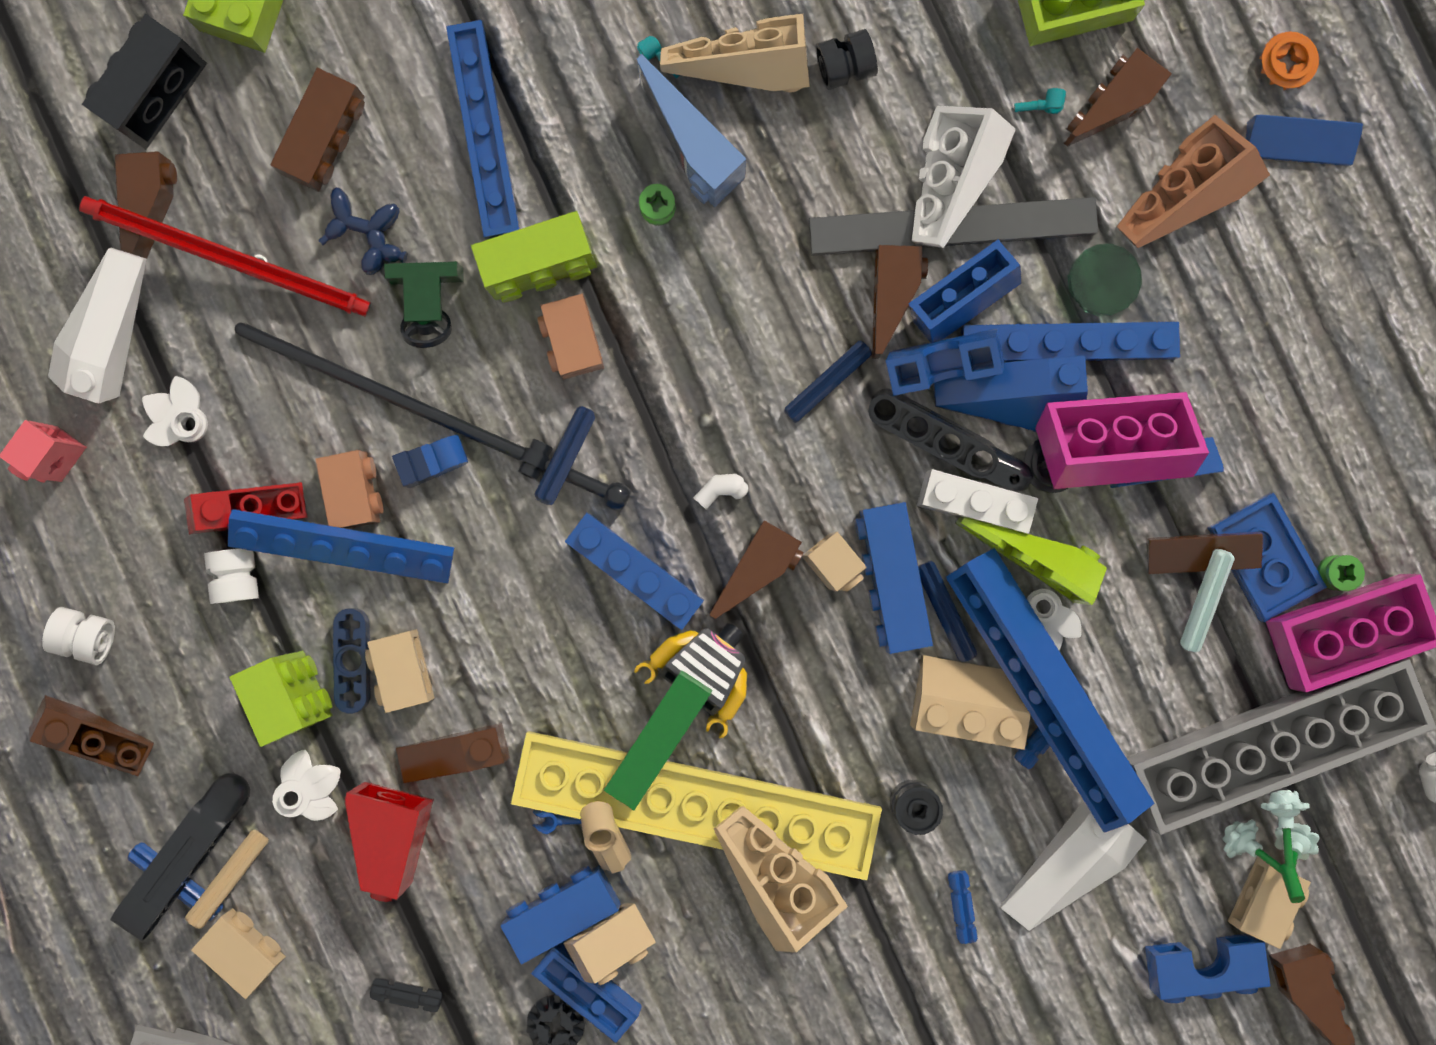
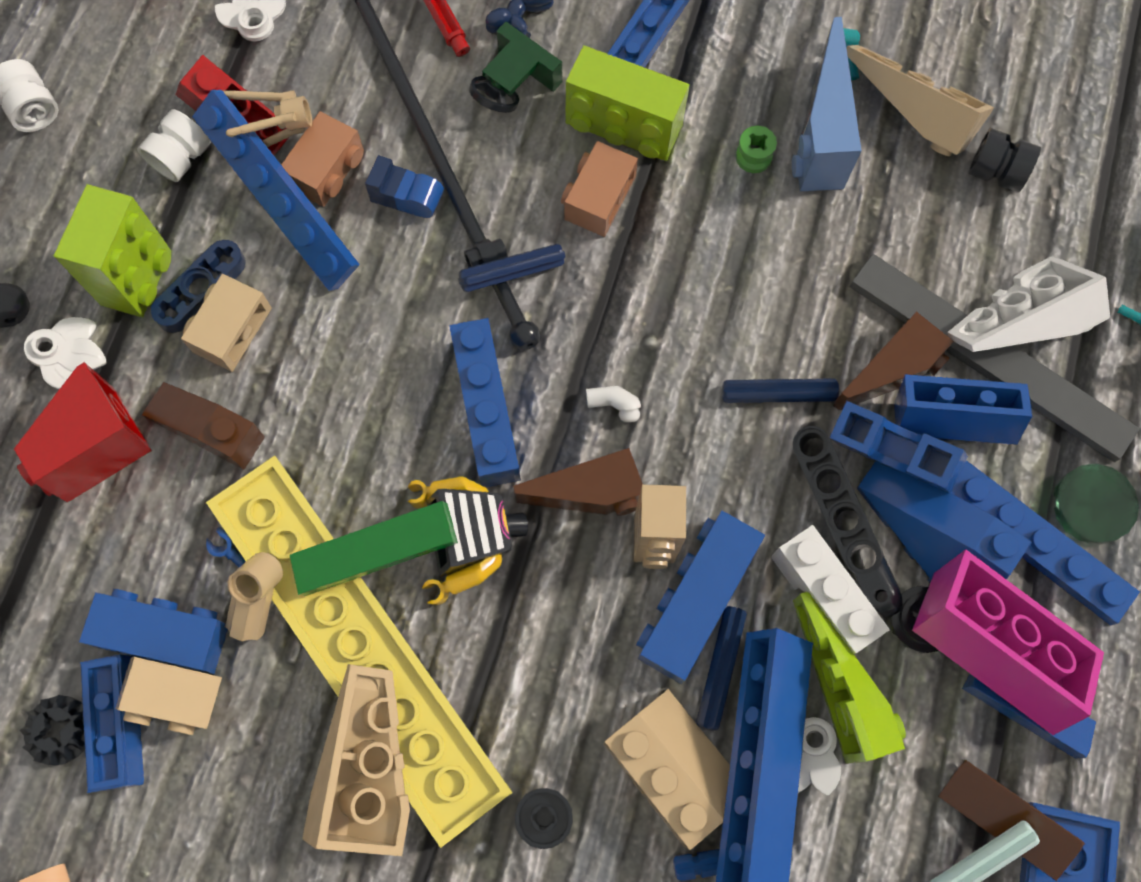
camera: 40 degrees right, 15 degrees down
none -> tan plant [223,90,313,147]

